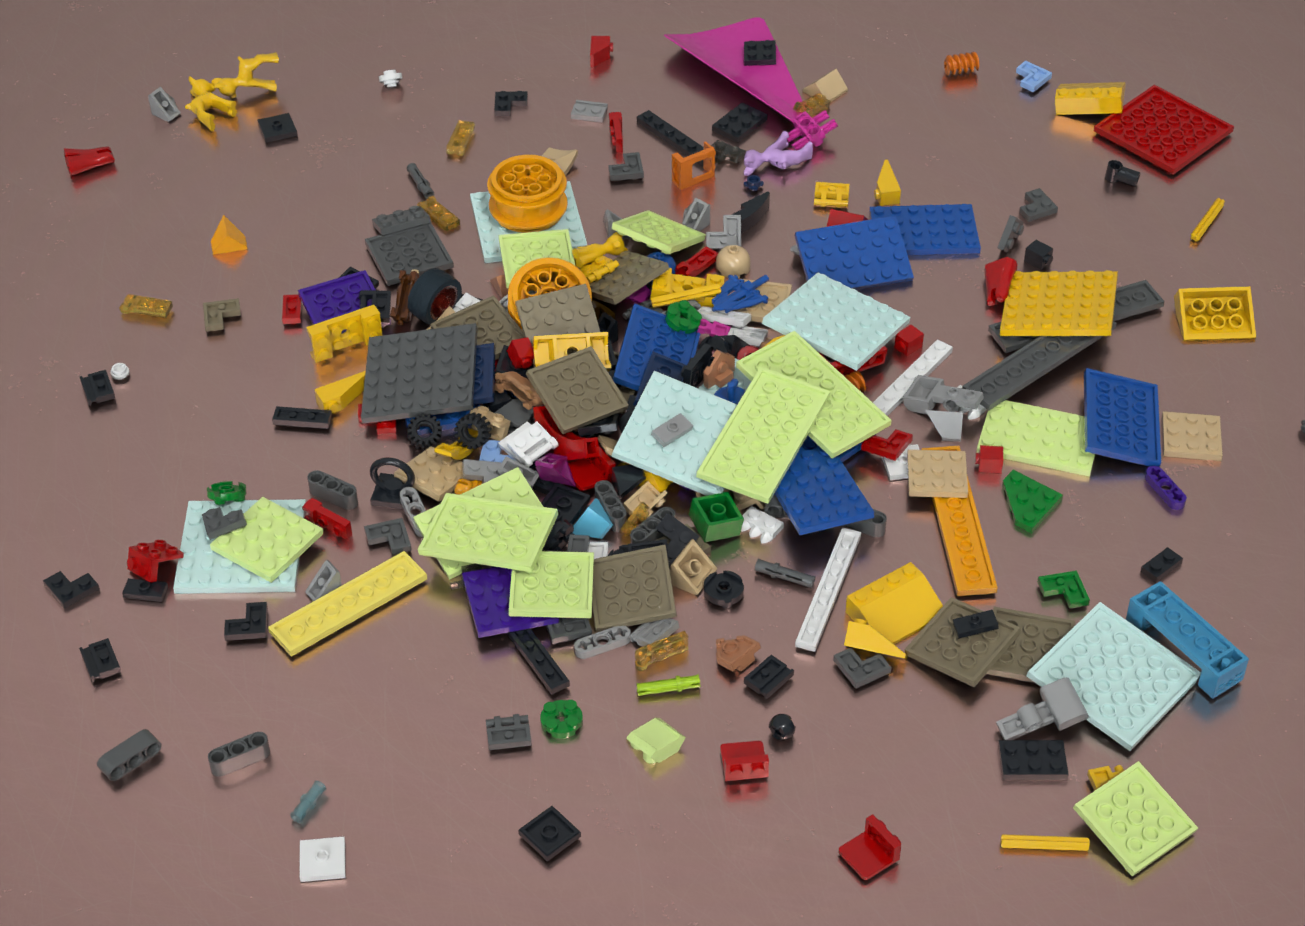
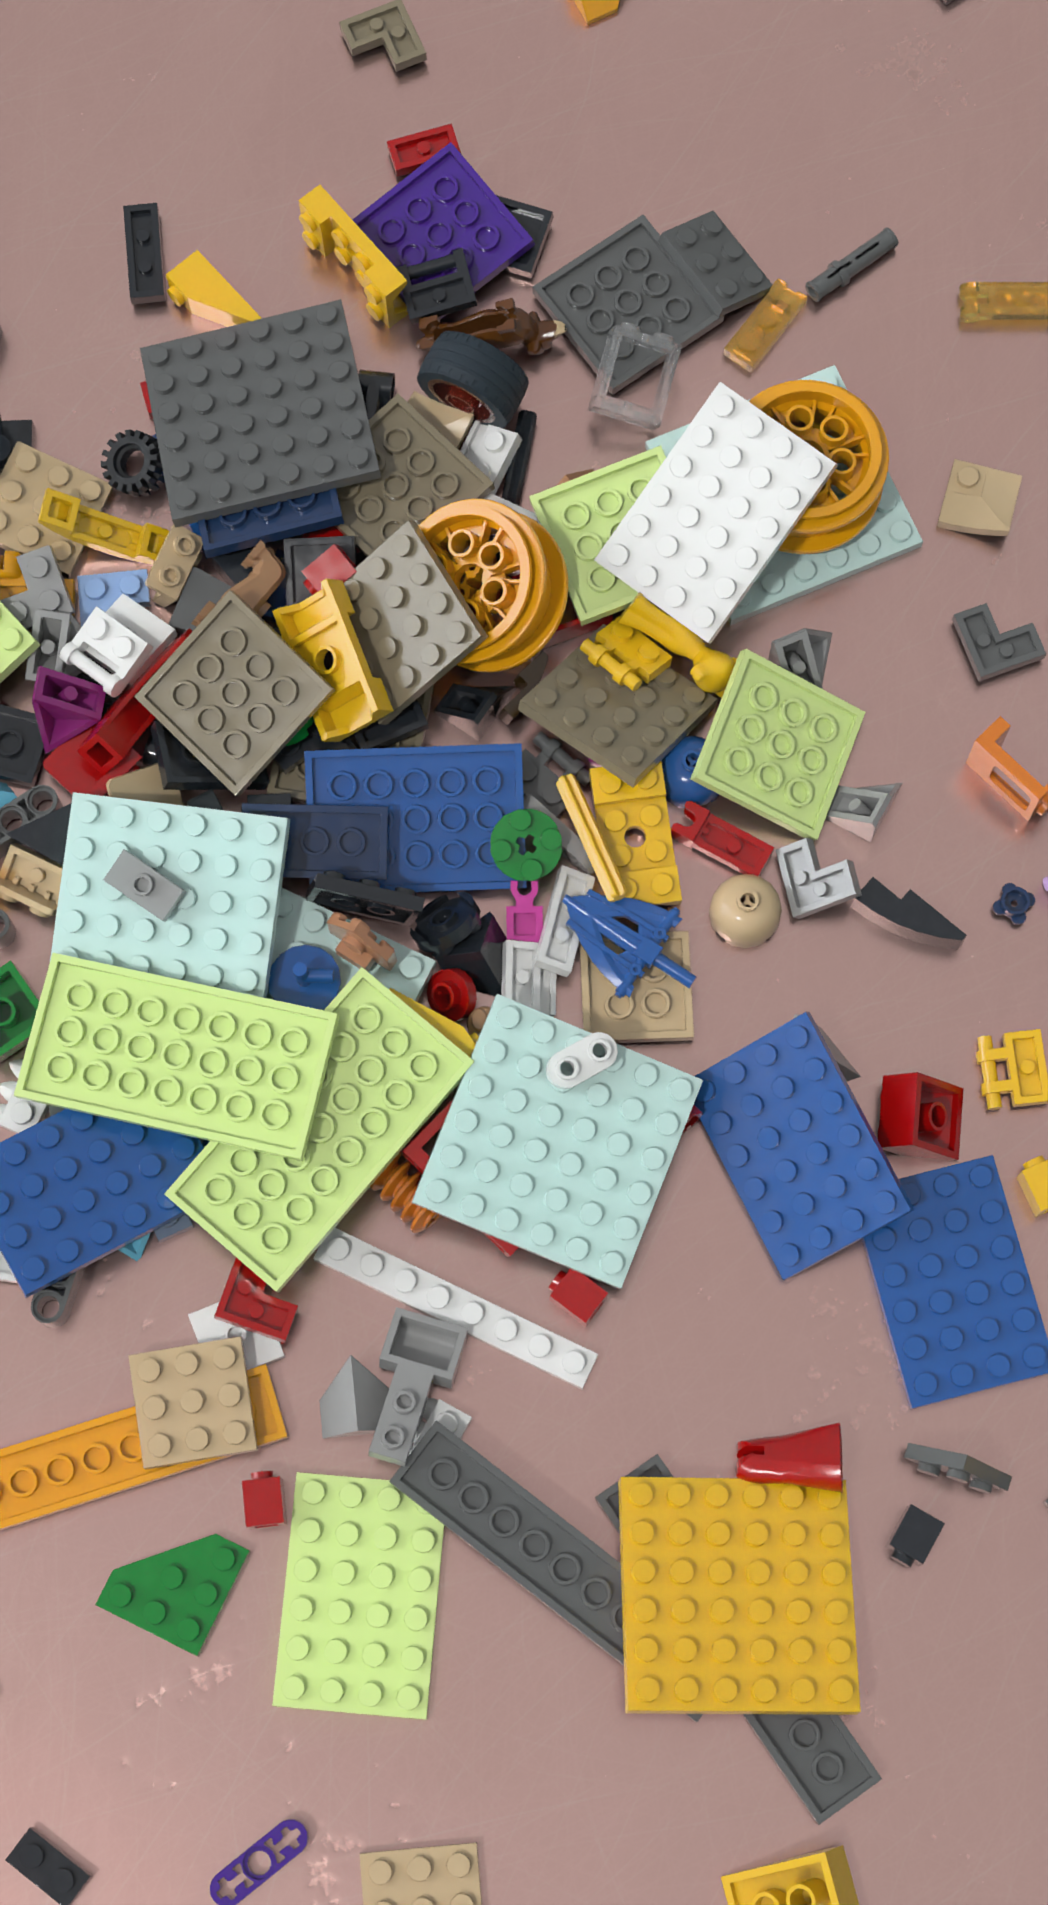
camera: 80 degrees right, 30 degrees up
black tyre [454,412,492,449] -> none
blue plate [1084,368,1161,467] -> none
none -> white plate [546,1032,618,1089]
none -> clear window [588,322,682,430]
none -> white plate [594,382,838,644]

